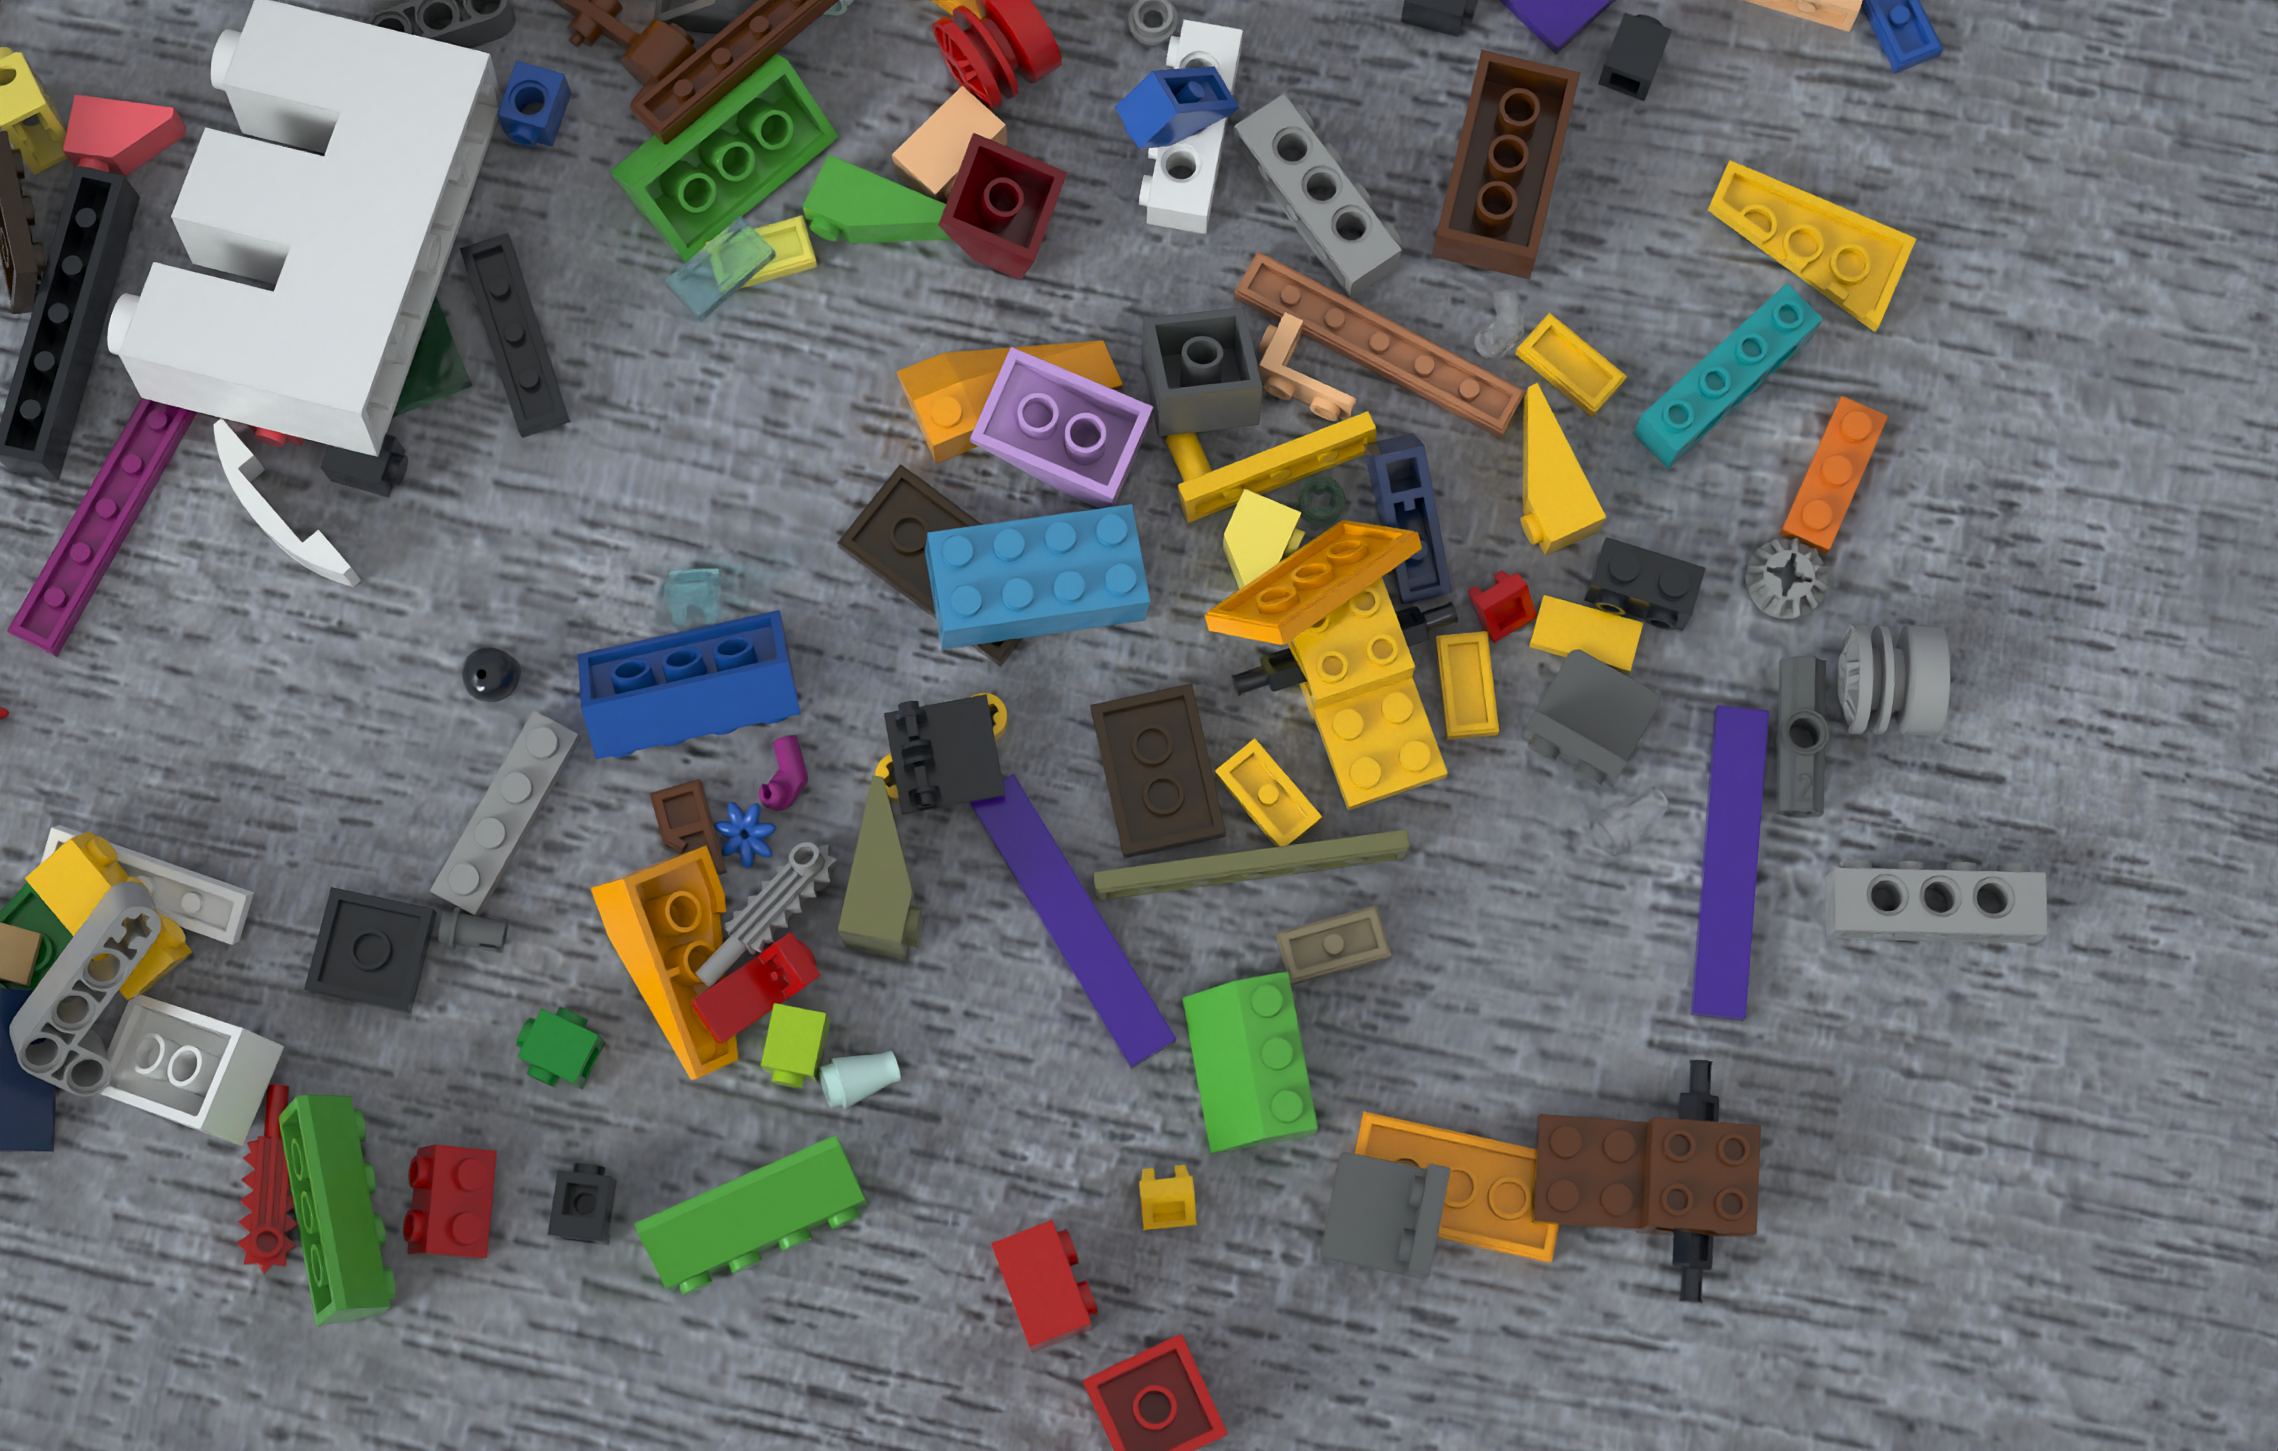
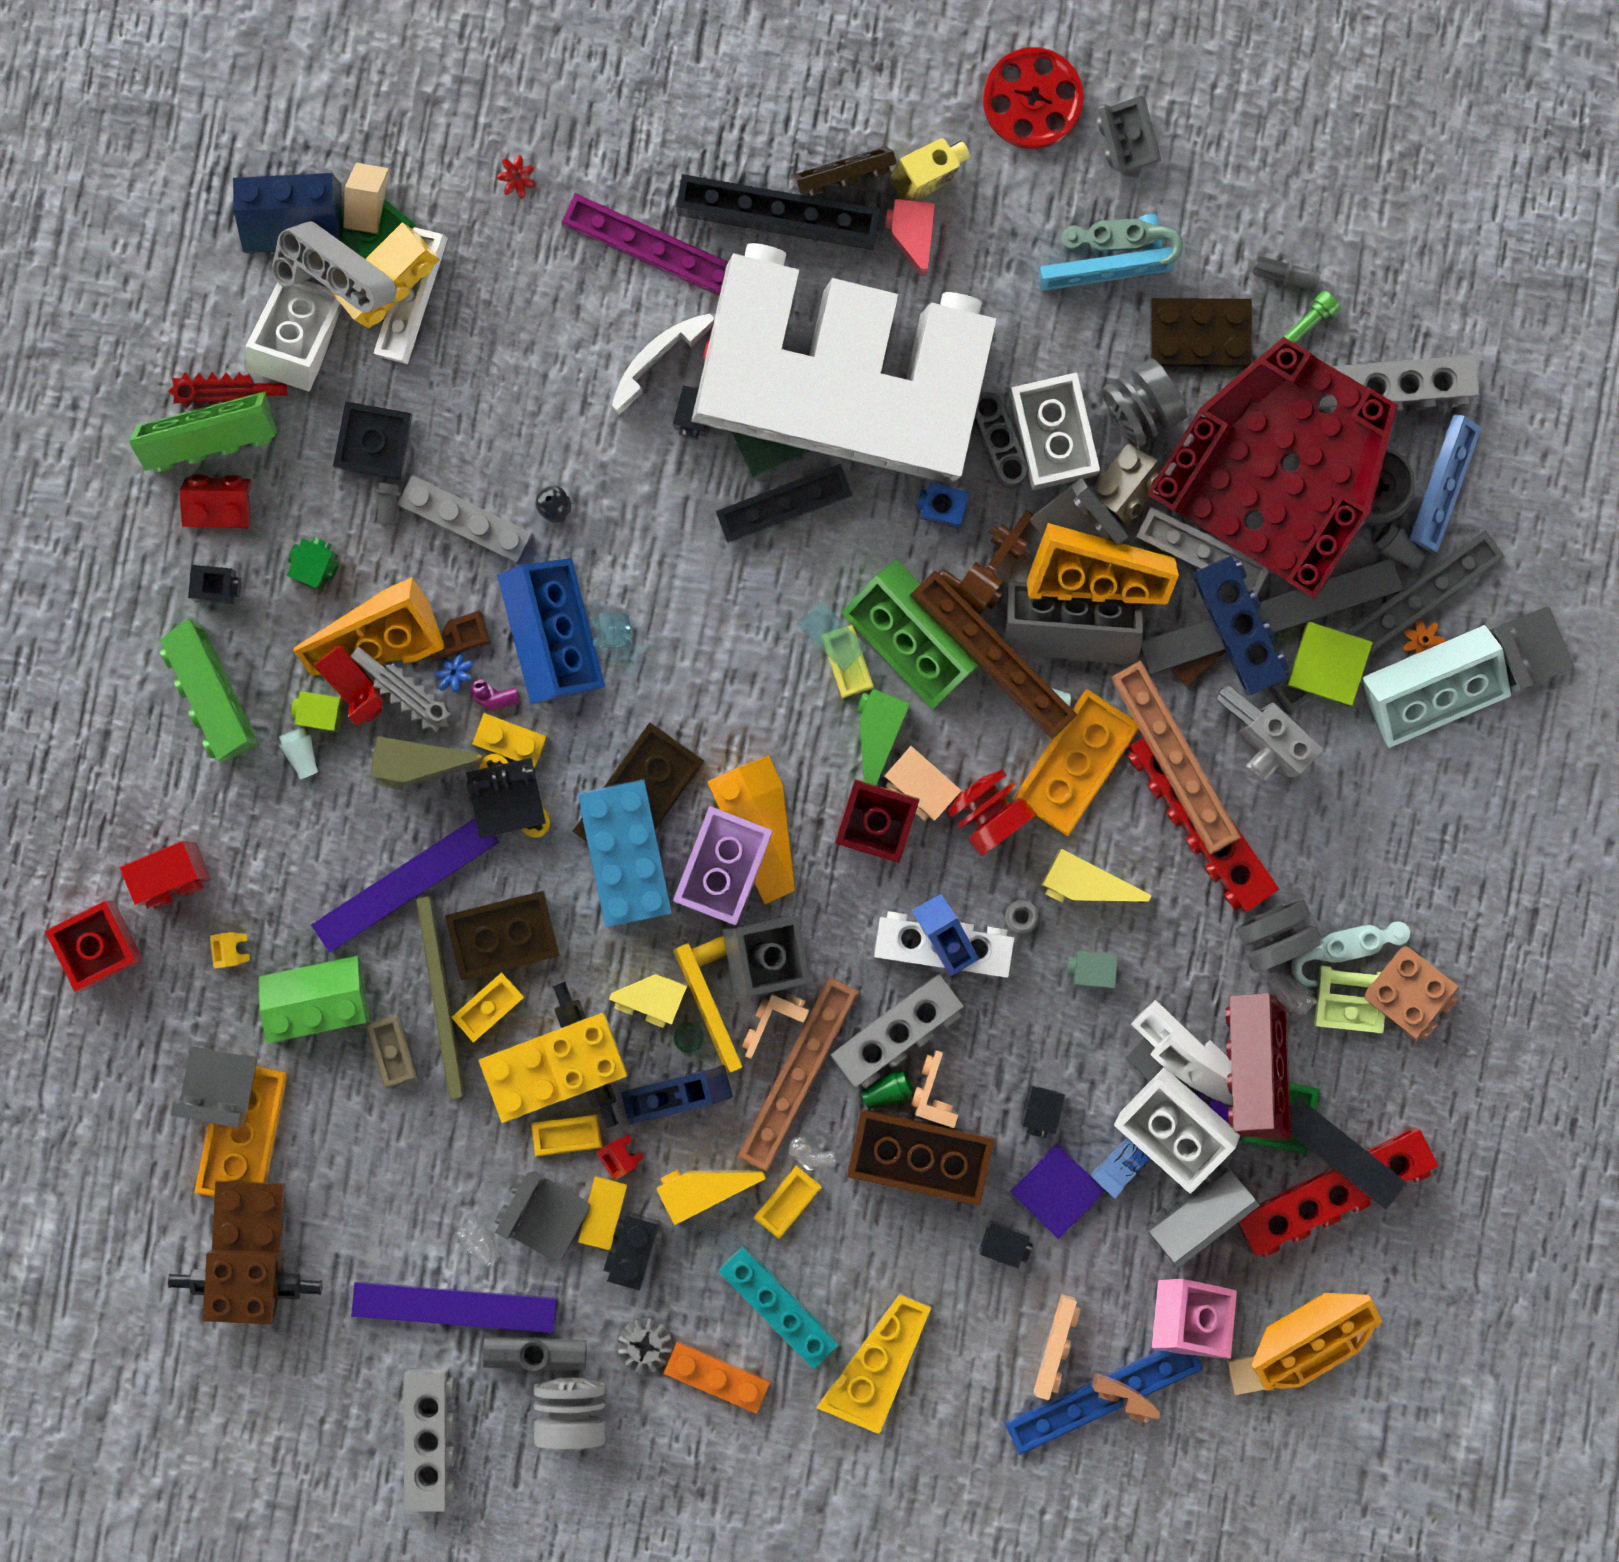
camera: 90 degrees right, 10 degrees up
light orange tile [1205,520,1422,646] -> none
none -> yellow plate [472,713,547,768]
none -> green cone [861,1070,914,1110]
none -> light nougat bracket [911,1050,958,1128]

